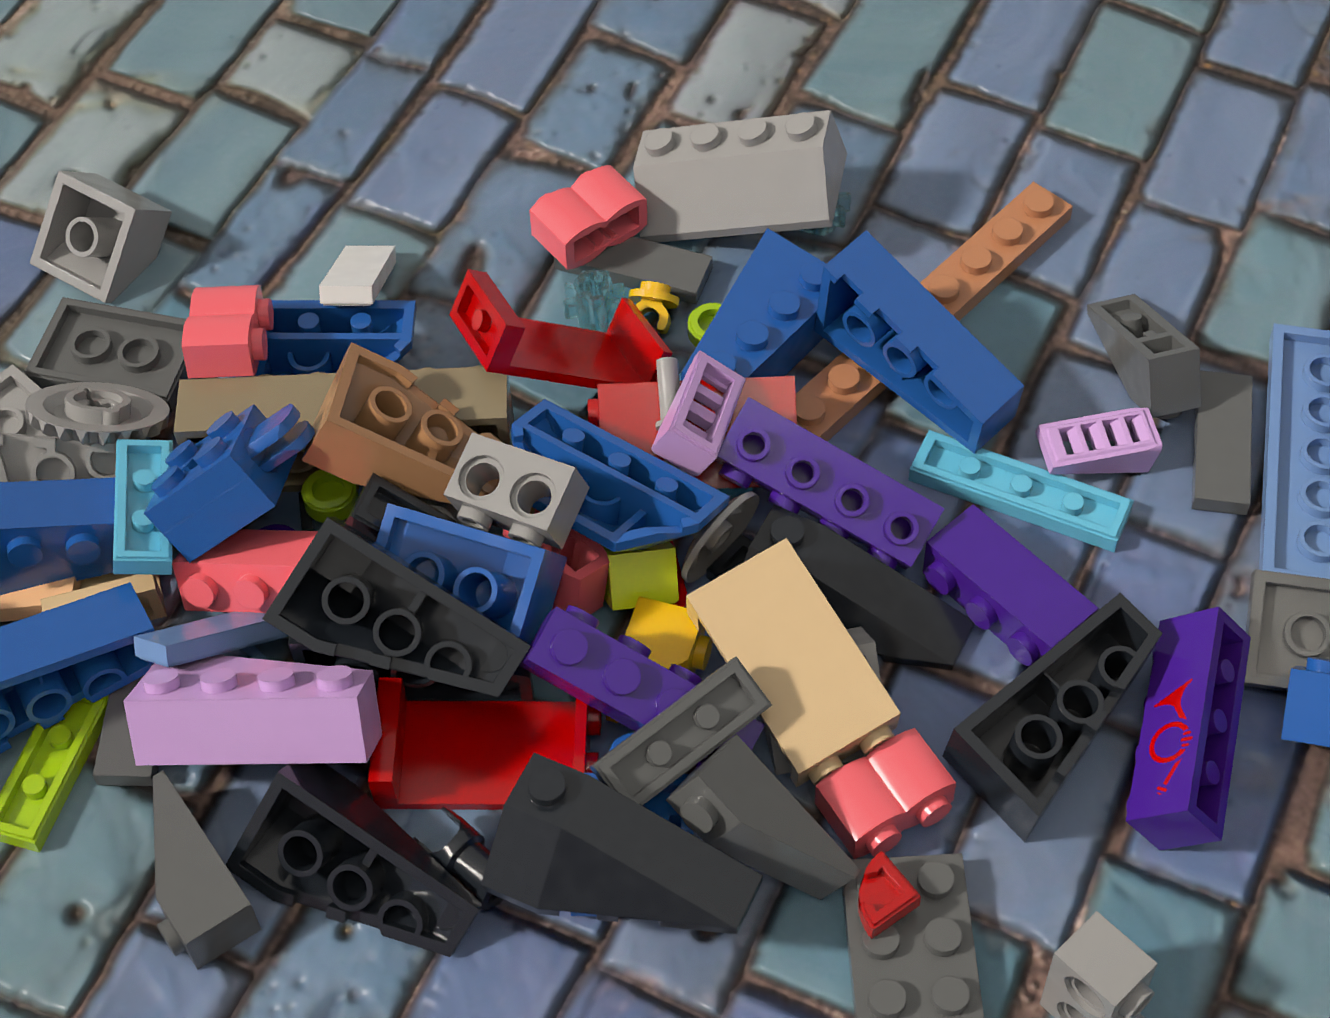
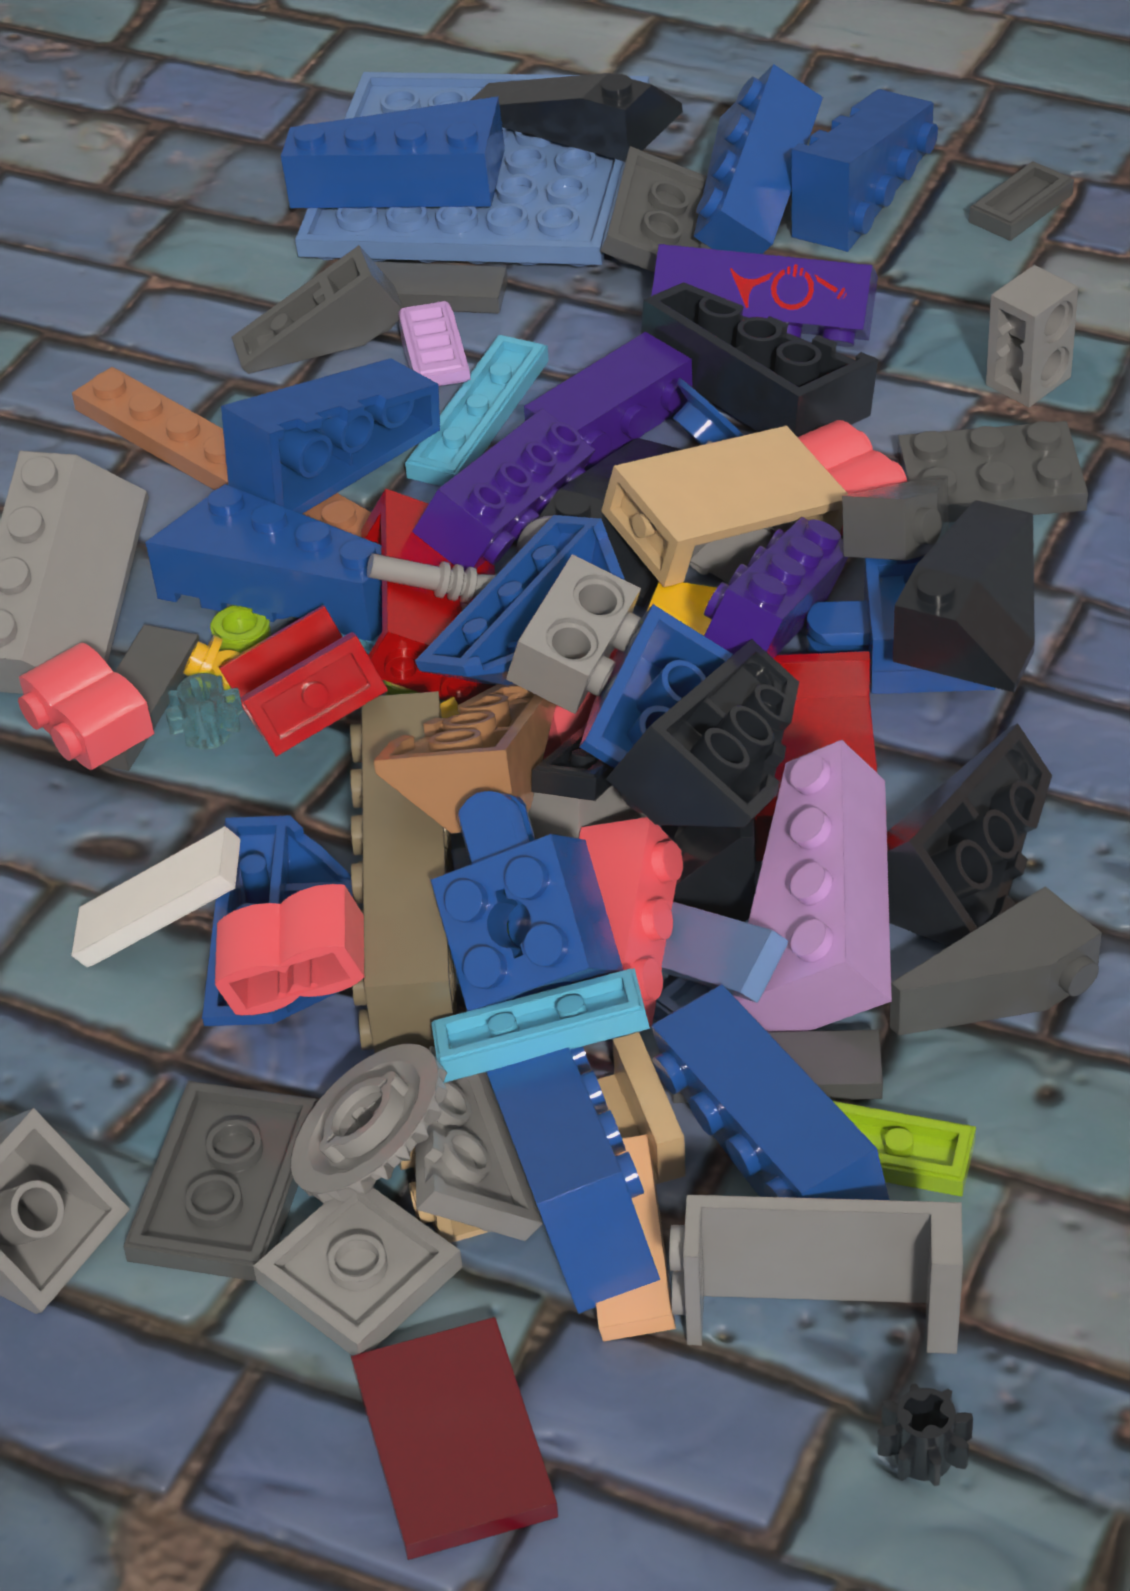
camera: 90 degrees left, 10 degrees down
black piece [413,807,504,911] -> none
dark grey tile [589,656,772,806] -> none
lavender slope [651,351,746,476] -> none
red tile [858,851,921,939] -> none
none -> blue piece [673,378,744,445]

